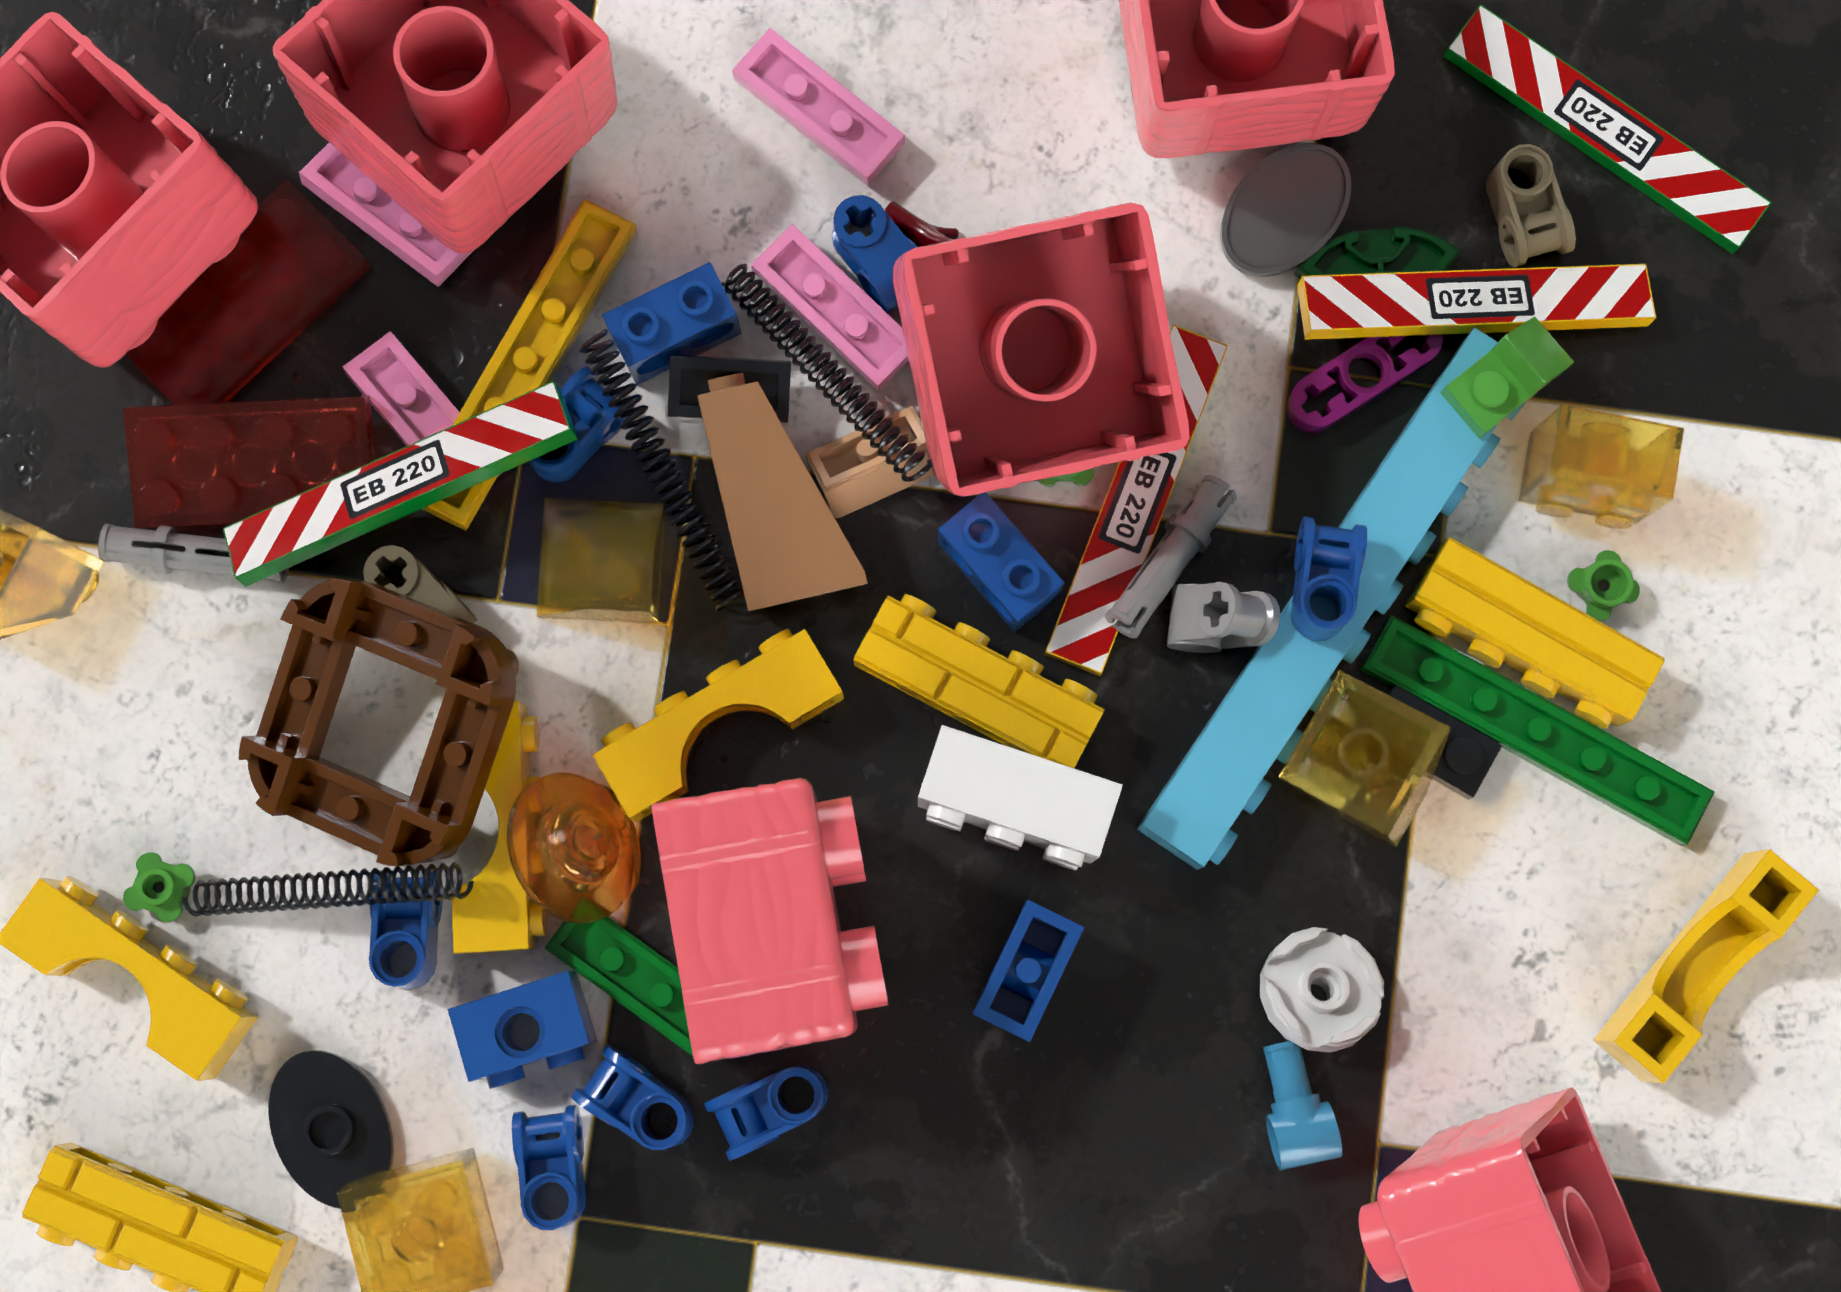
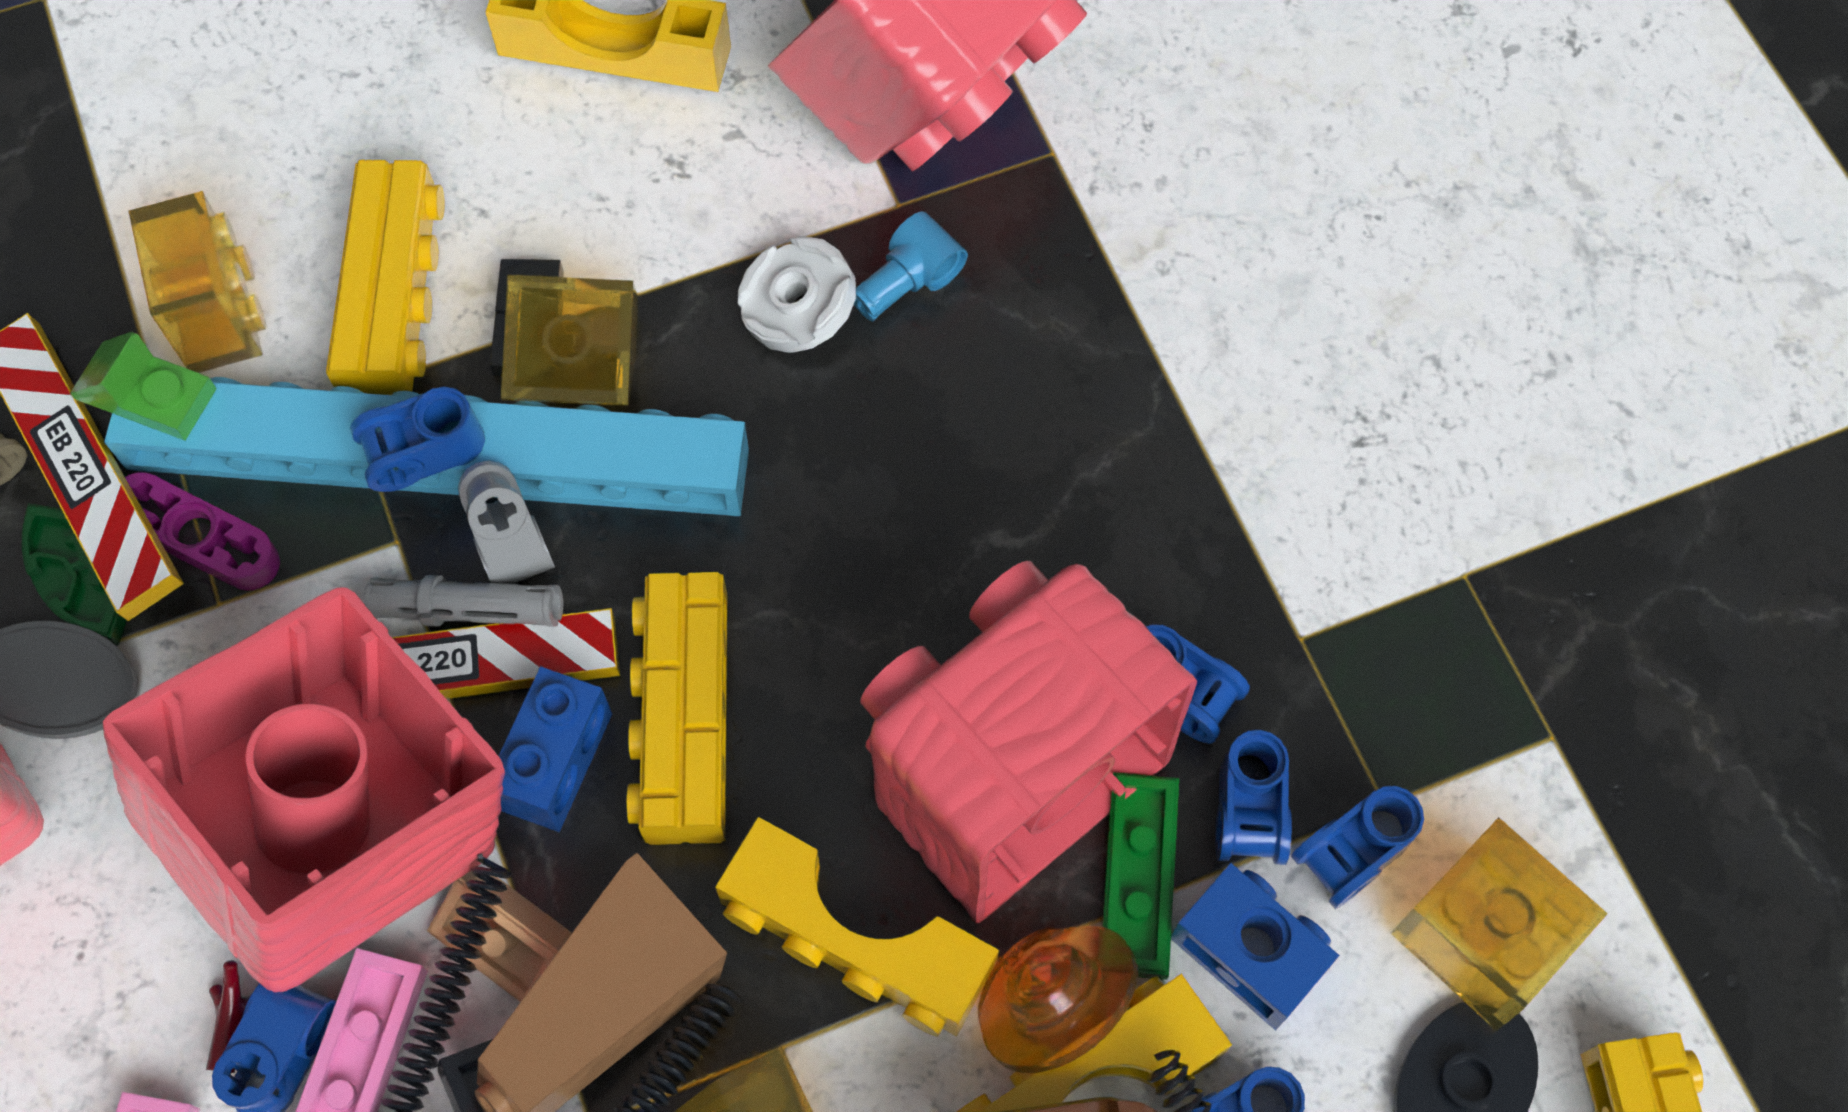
camera: 120 degrees left, 15 degrees down
white brick [918,725,1123,870] -> none
blue brick [971,900,1084,1042] -> none
green tile [1360,615,1715,846] -> none
bright green plate [1567,550,1640,621] -> none

